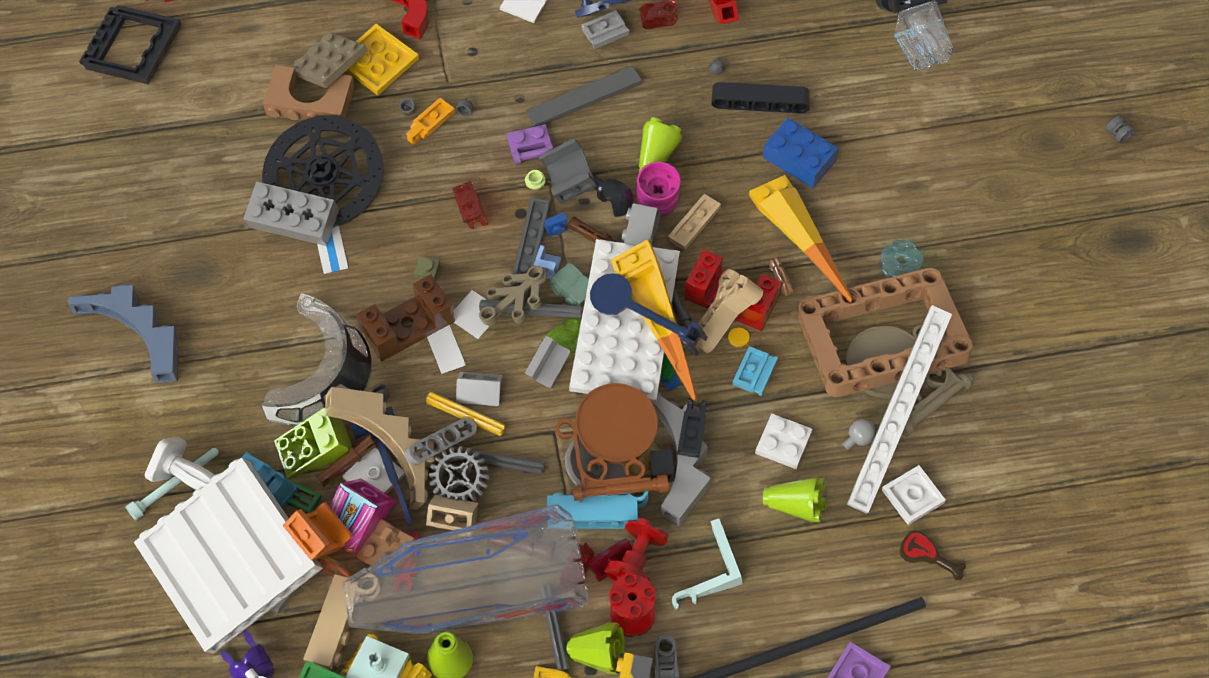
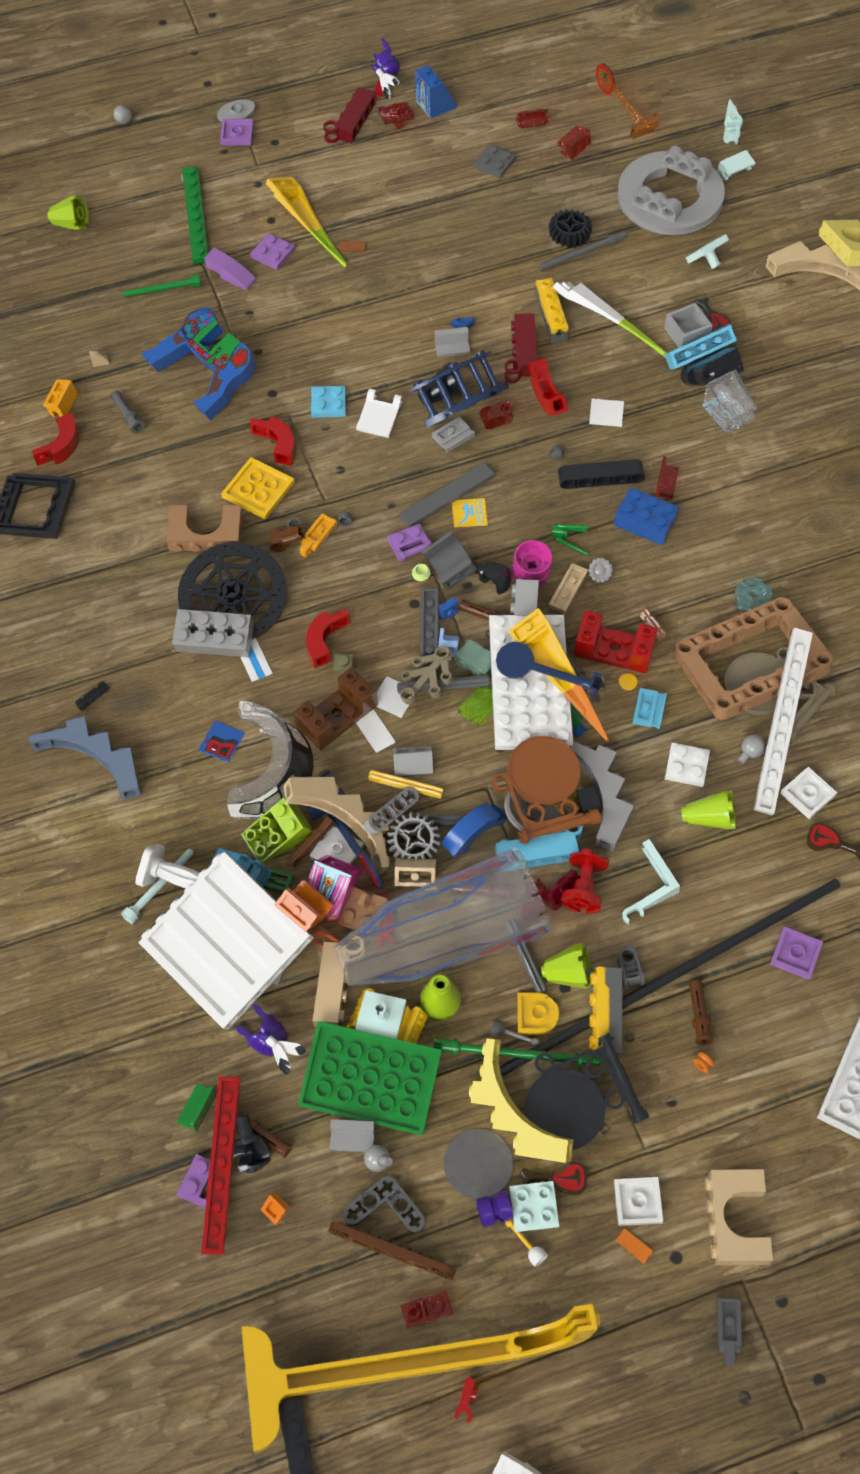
camera: 10 degrees left, 0 degrees up
dark tan plate [291,32,368,88] -> none
clear red hinge [452,181,488,229] -> none
light grey panel [525,336,571,388] -> none
red piece [609,573,656,637] -> none
lime cone [639,117,682,172] -> none
black hinge [677,398,707,458] -> none
tan beam [696,269,763,353] -> none
yellow plate [749,175,852,302] -> none
none -> black axle [75,681,109,710]
none -> sticker [198,721,245,762]
none -> reddish brown piece [270,525,305,552]
none -> red arch [306,609,350,669]
none -> blue arch [441,803,507,857]
none -> yellow sticker [452,498,488,528]
none -> green plant [552,523,589,556]
none -> light grey piece [588,558,613,583]
none -> white sticker [589,399,624,427]
none -> clear red panel [655,456,679,499]

